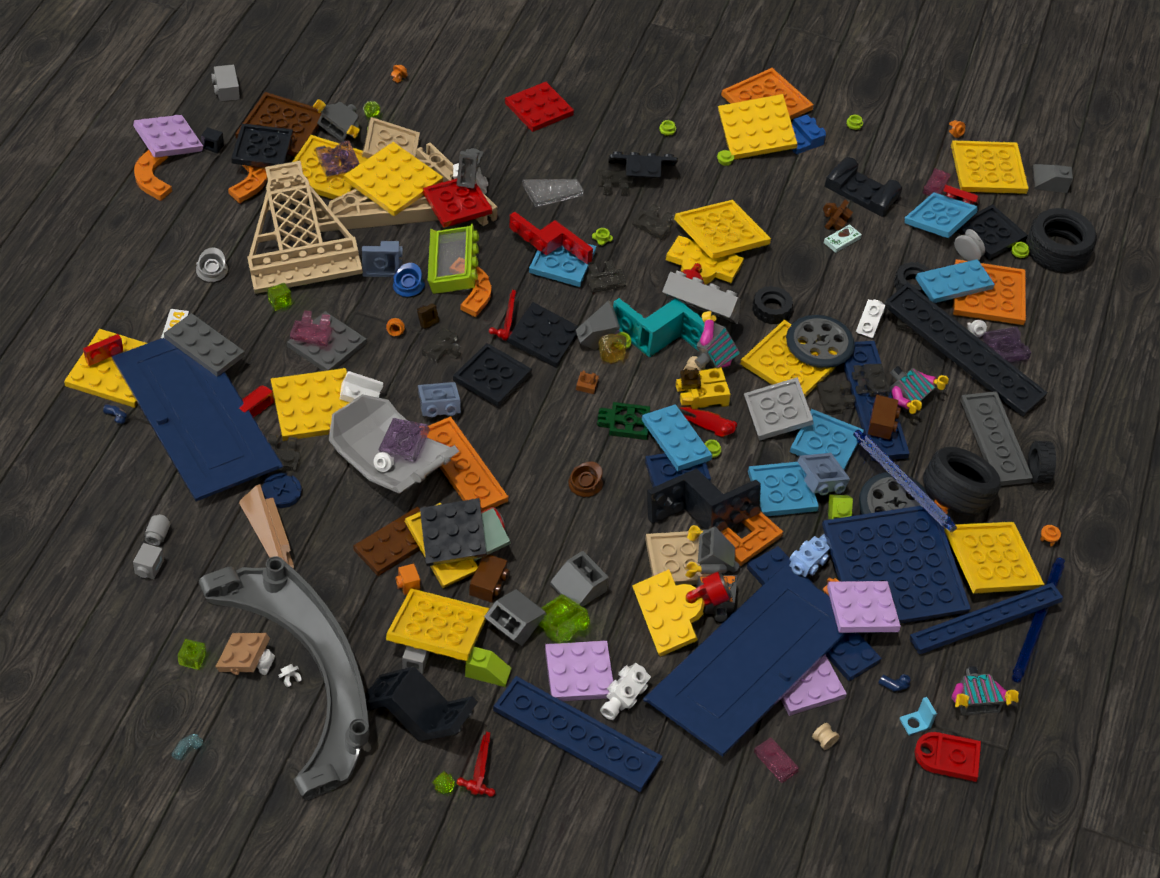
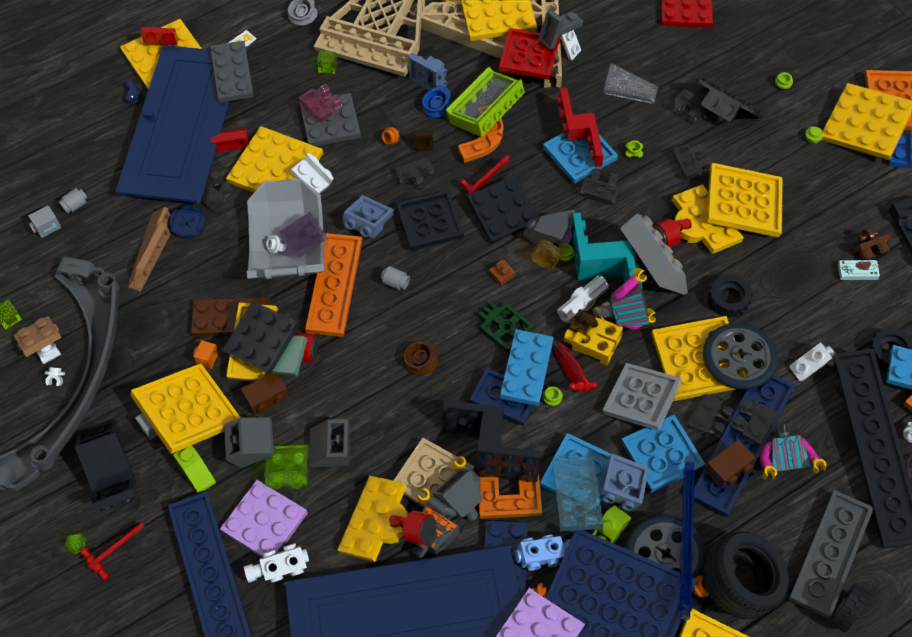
camera: 45 degrees right, 10 degrees up
none -> light grey brick [381,266,410,290]
none -> clear light blue plate [553,457,603,531]
none -> white piece [557,276,609,323]

